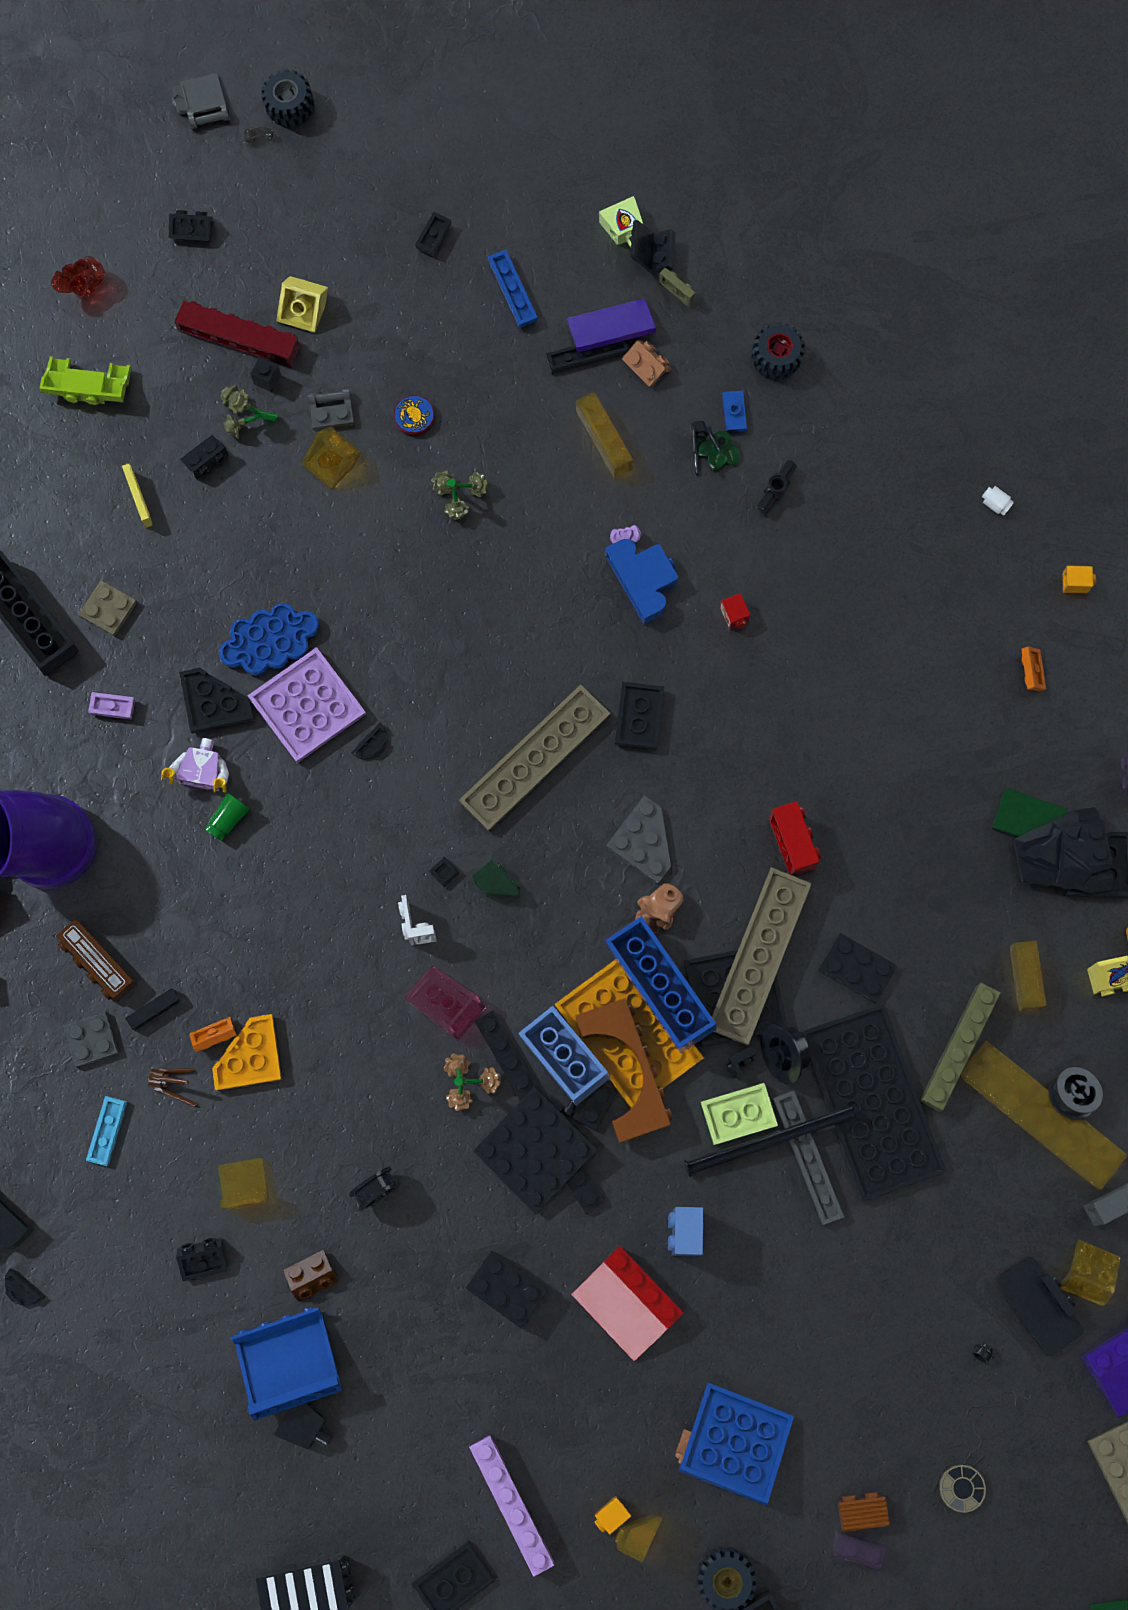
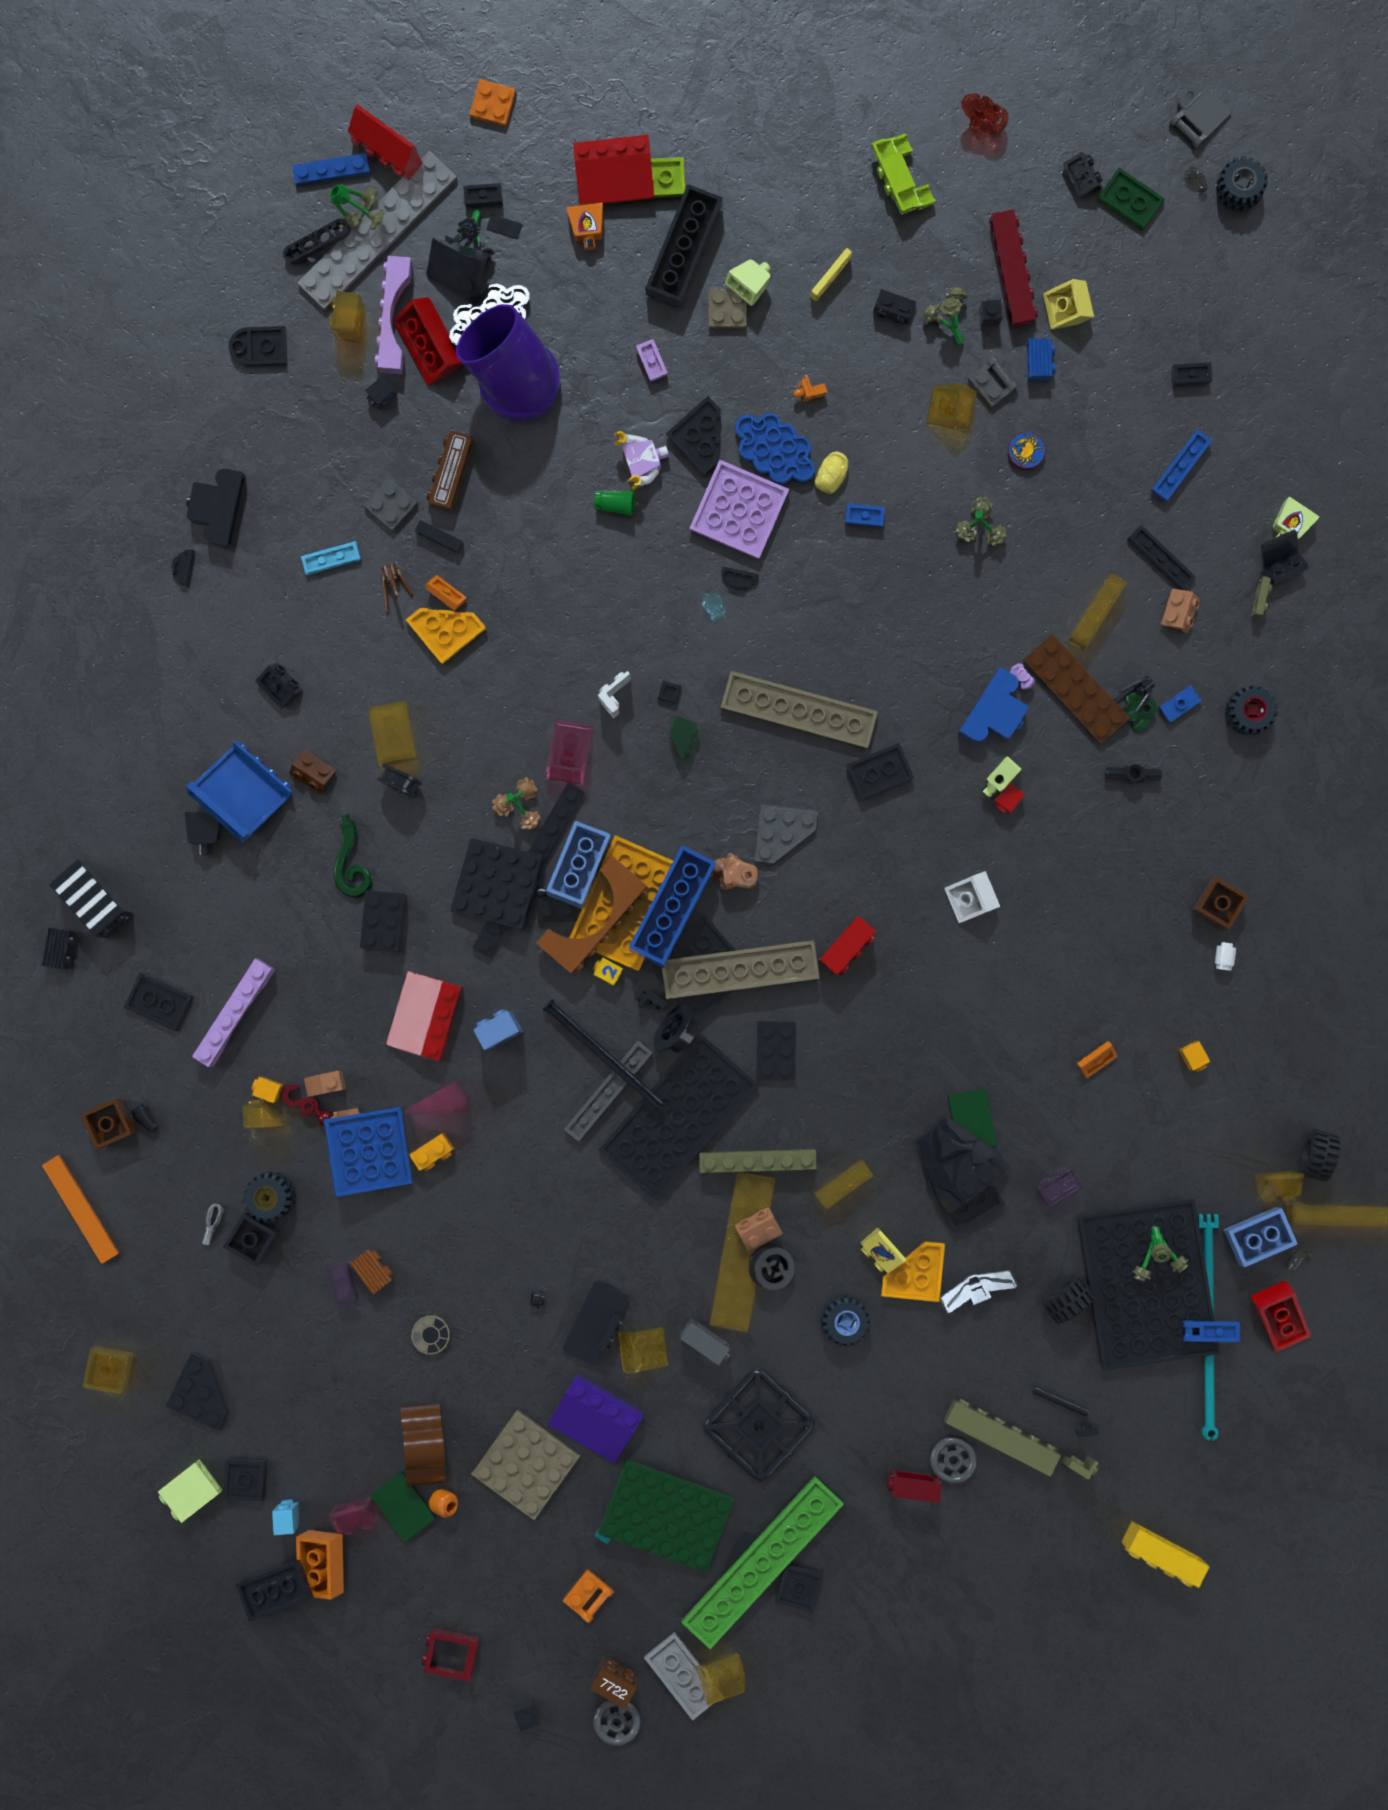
camera: 60 degrees right, 10 degrees up
clear yellow bracket [218,1158,269,1210] -> none
dark purple tile [567,298,656,352] -> none
yellowish green plate [701,1083,778,1145] -> none
none -> dark red piece [282,1084,332,1126]
none -> nougat slope [304,1070,346,1097]
none -> dark green plant [333,814,372,898]
none -> clear yellow brick [368,701,419,767]
none -> reddish brown brick [400,1403,446,1487]
none -> clear pink slope [404,1081,470,1114]
none -> light orange brick [409,1133,455,1171]
none -> yellow brick [592,958,623,986]
none -> clear light blue animal [701,592,727,620]
none -> yellowish green torso [725,260,771,306]
none -> nougat bracket [735,1207,783,1252]
none -> orange piece [793,375,827,402]
none -> light yellow piece [815,451,849,494]
none -> blue plate [845,503,885,528]
none -> white slope [944,871,1000,923]
none -> yellowish green torso [982,756,1021,797]
none -> reddish brown plate [1024,634,1129,744]
none -> blue brick [1026,338,1056,381]
none -> dark green tile [1096,167,1165,231]
none -> reddish brown brick [1192,877,1249,931]

